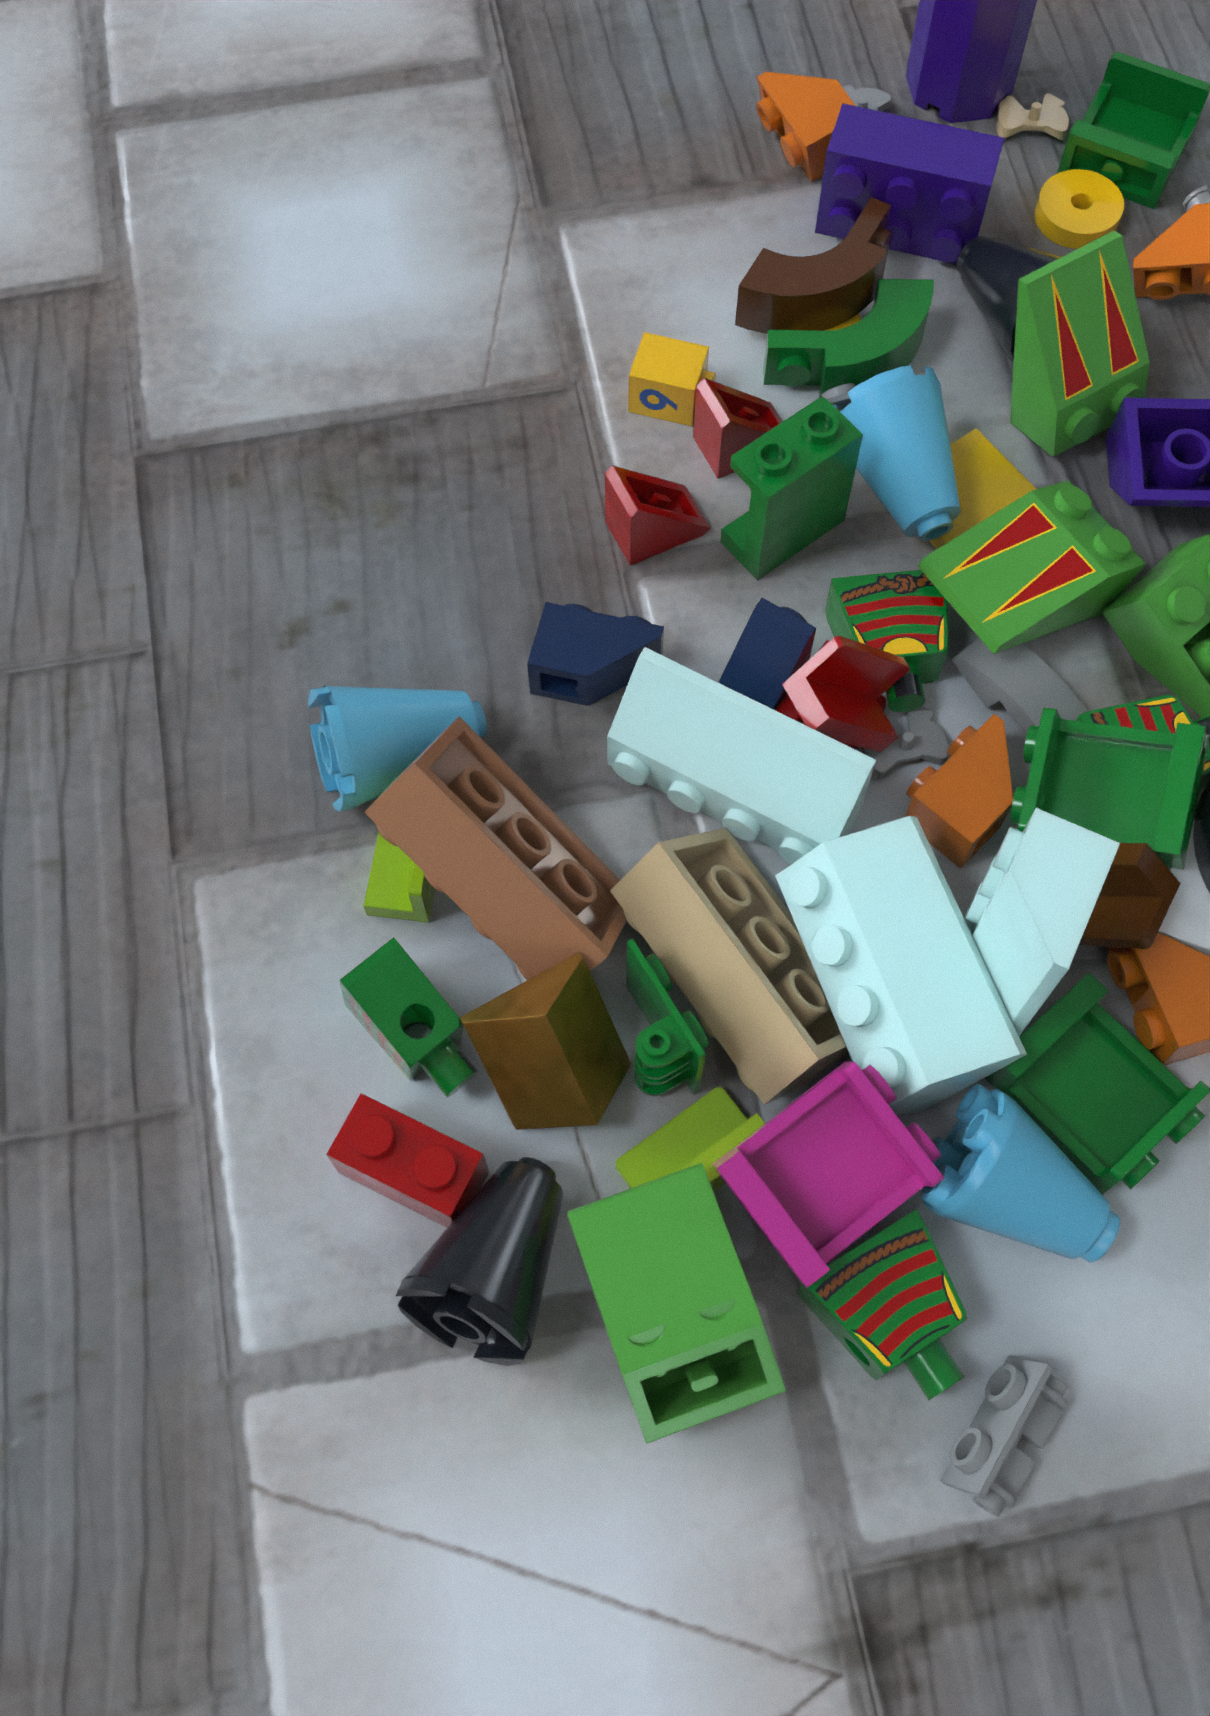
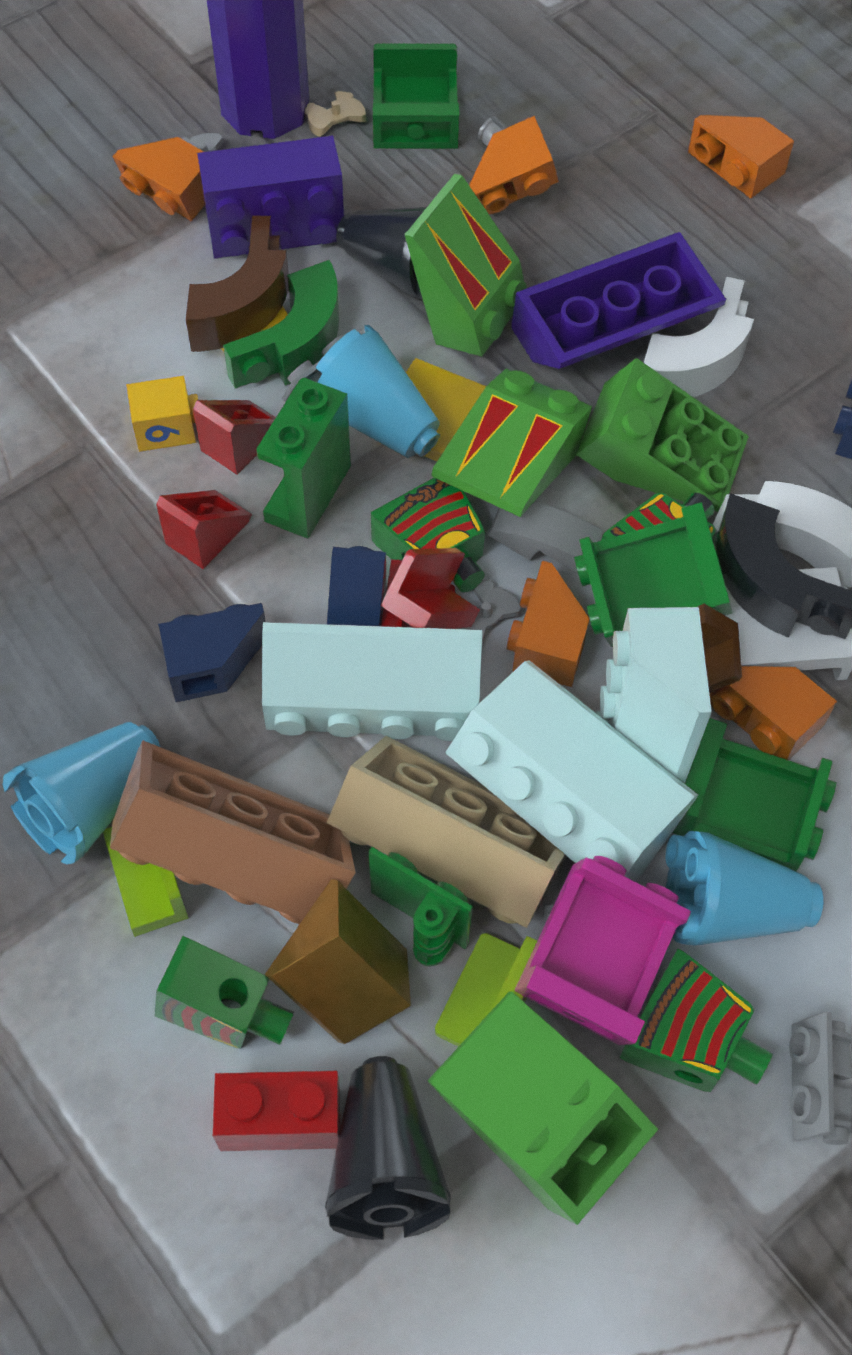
camera: 30 degrees left, 5 degrees down
yellow piece [1034,169,1125,249] -> none

